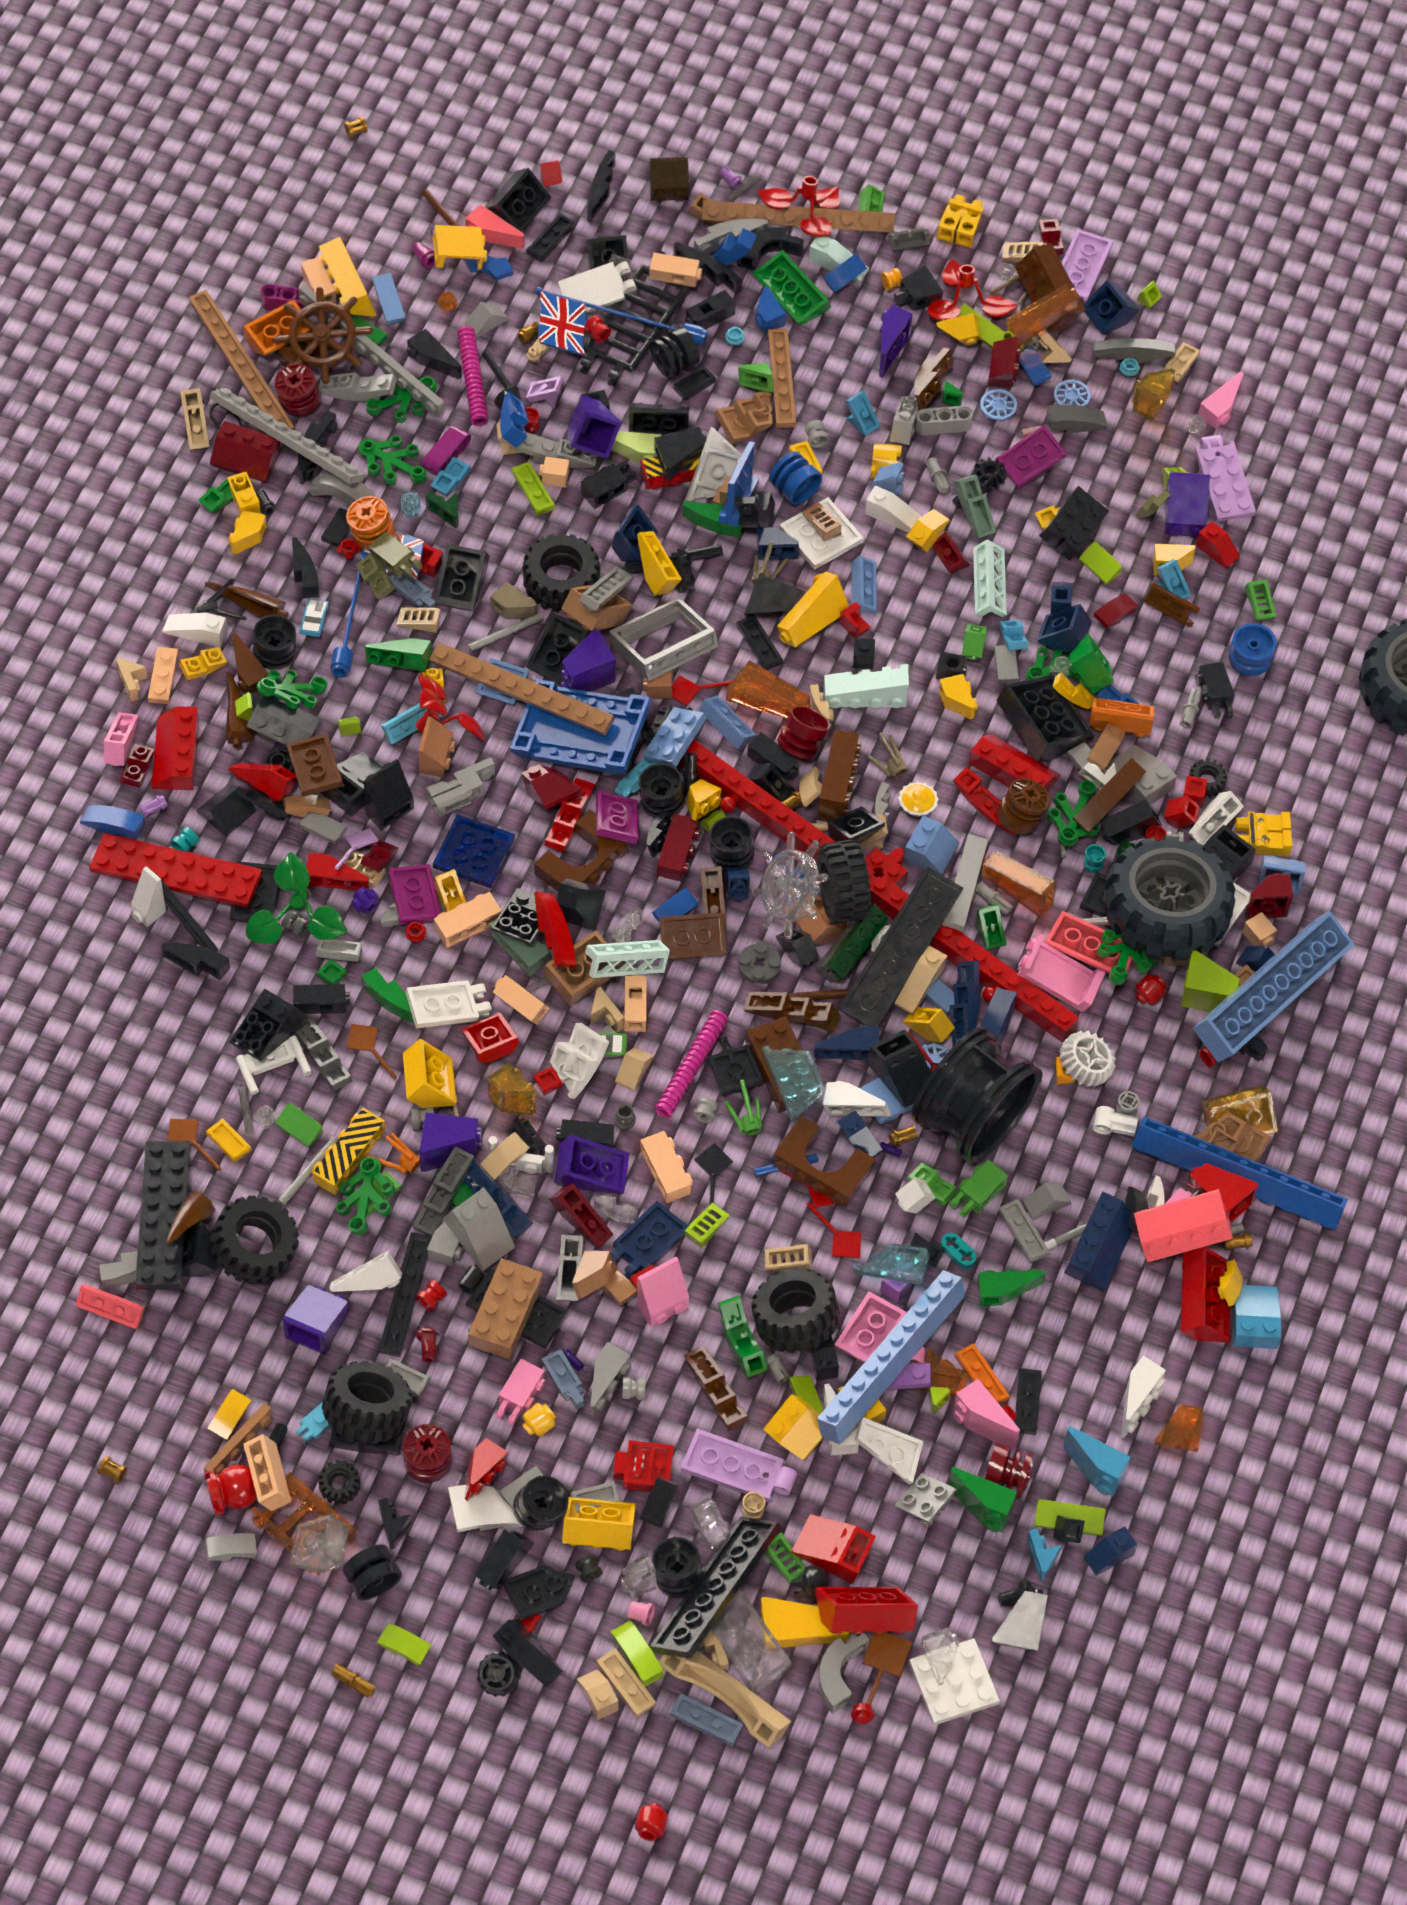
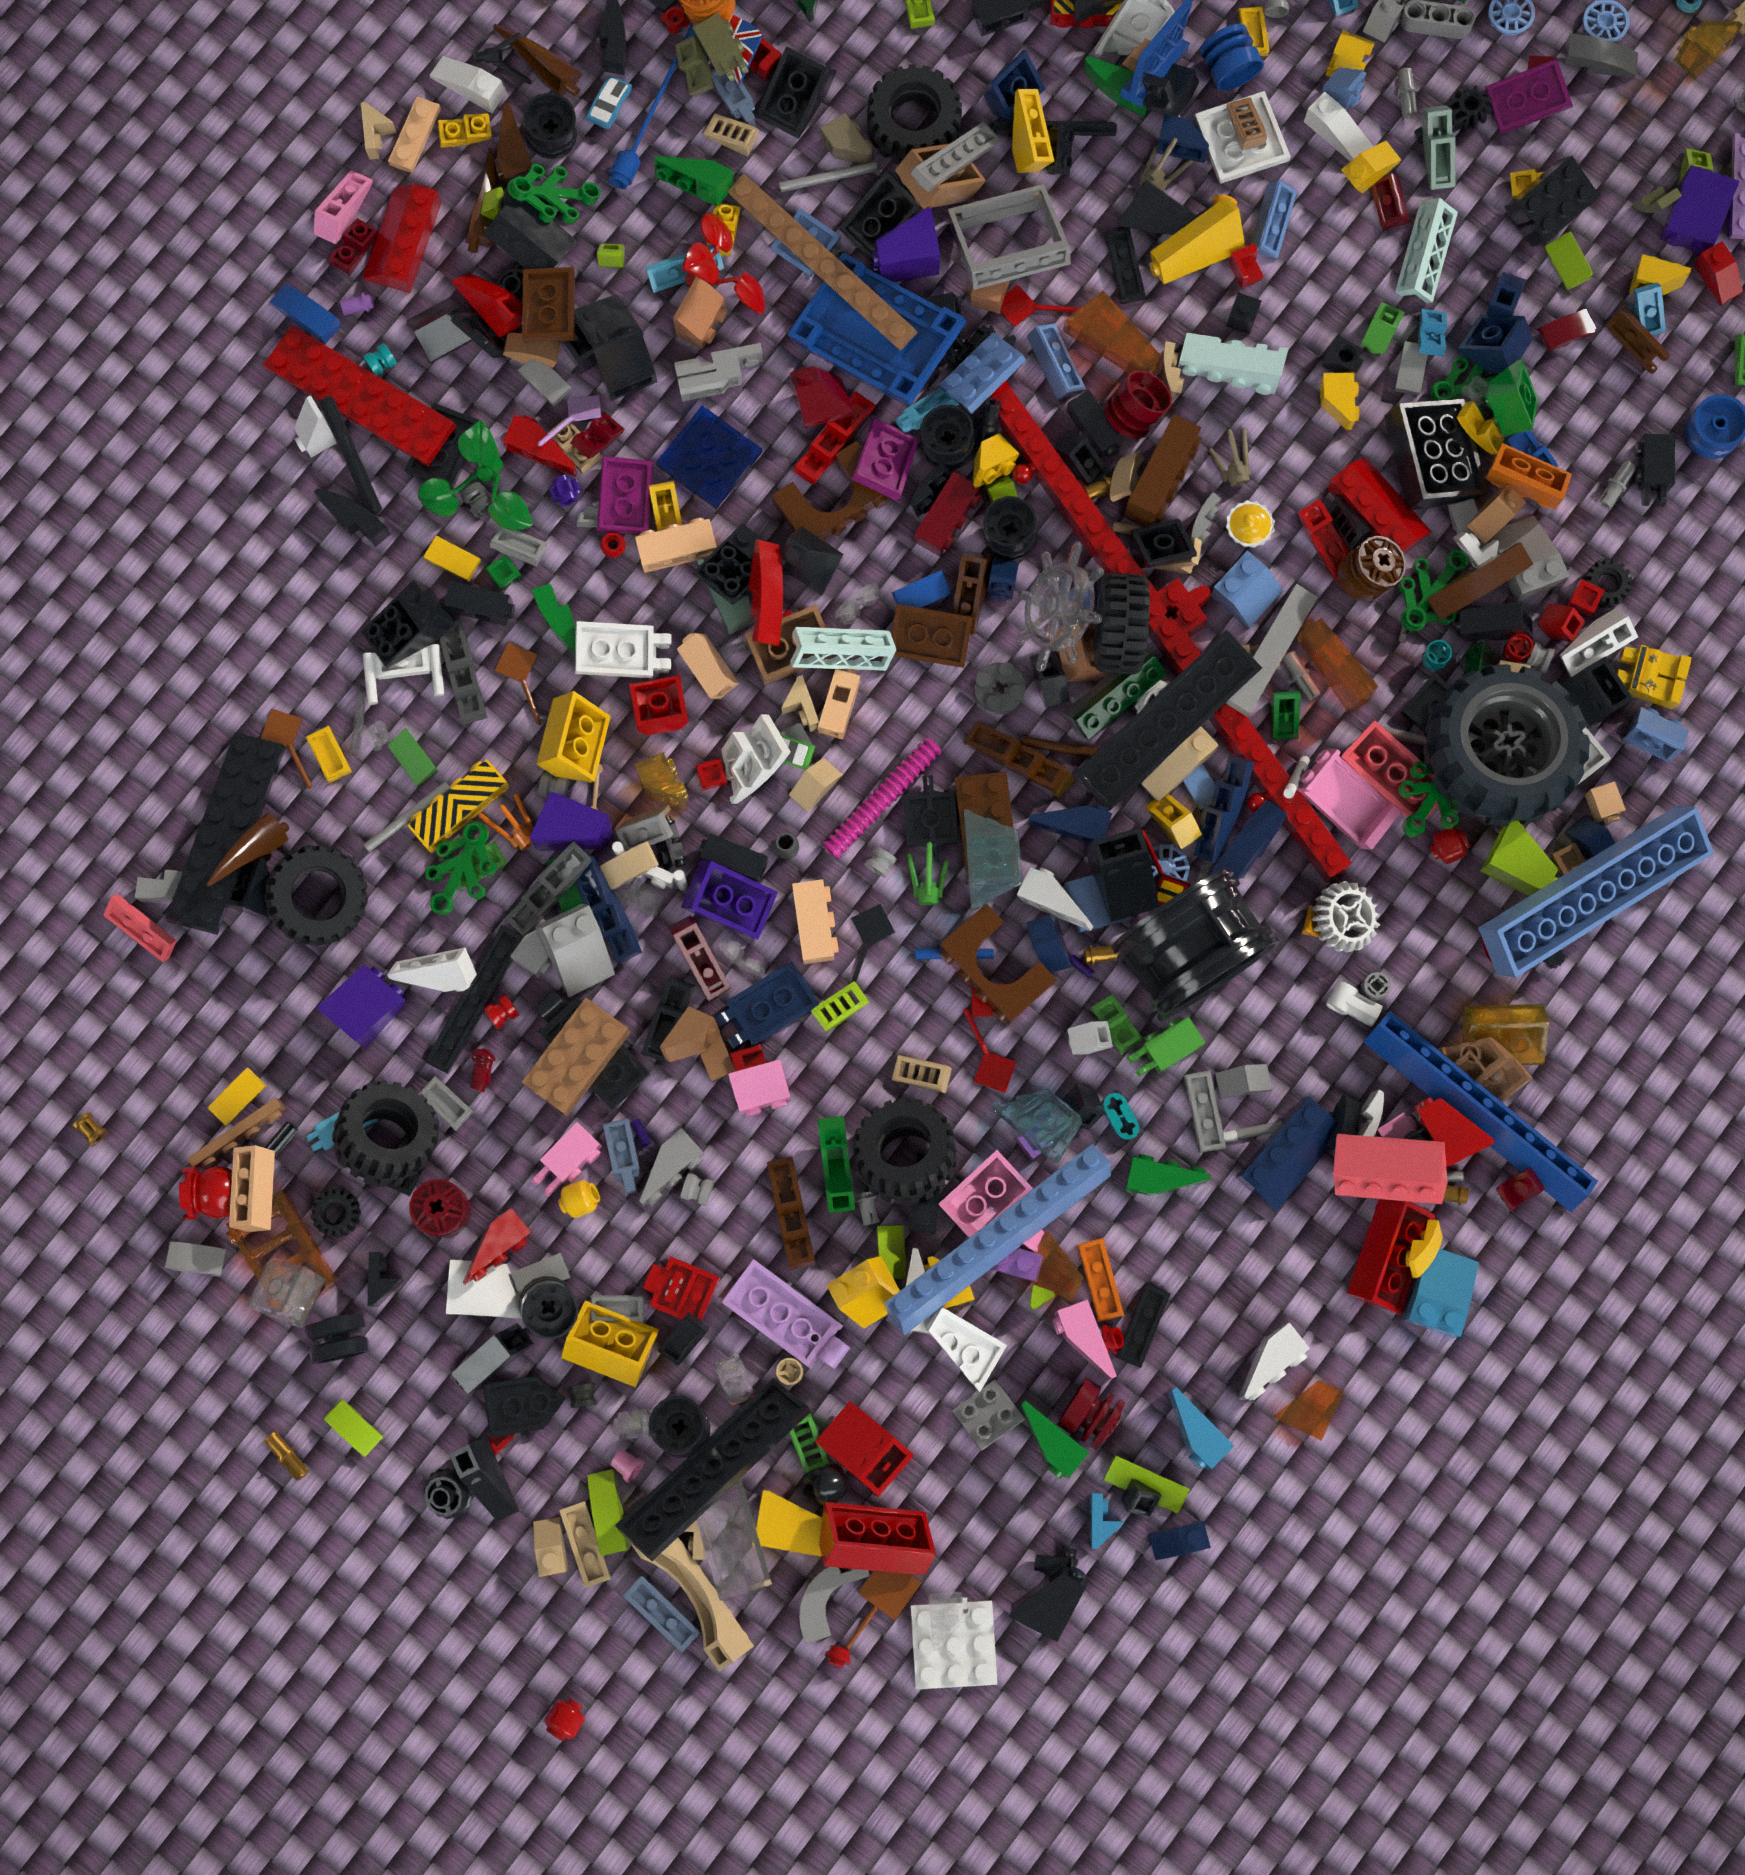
camera: 20 degrees right, 20 degrees up
dark red slope [1245,873,1293,919] -> none
none -> yellow tile [424,536,481,583]
none -> light grey panel [615,804,673,852]
none -> bar [1284,756,1310,798]
none -> black slope [1327,494,1374,551]
none -> dark red bracket [1496,1167,1545,1210]

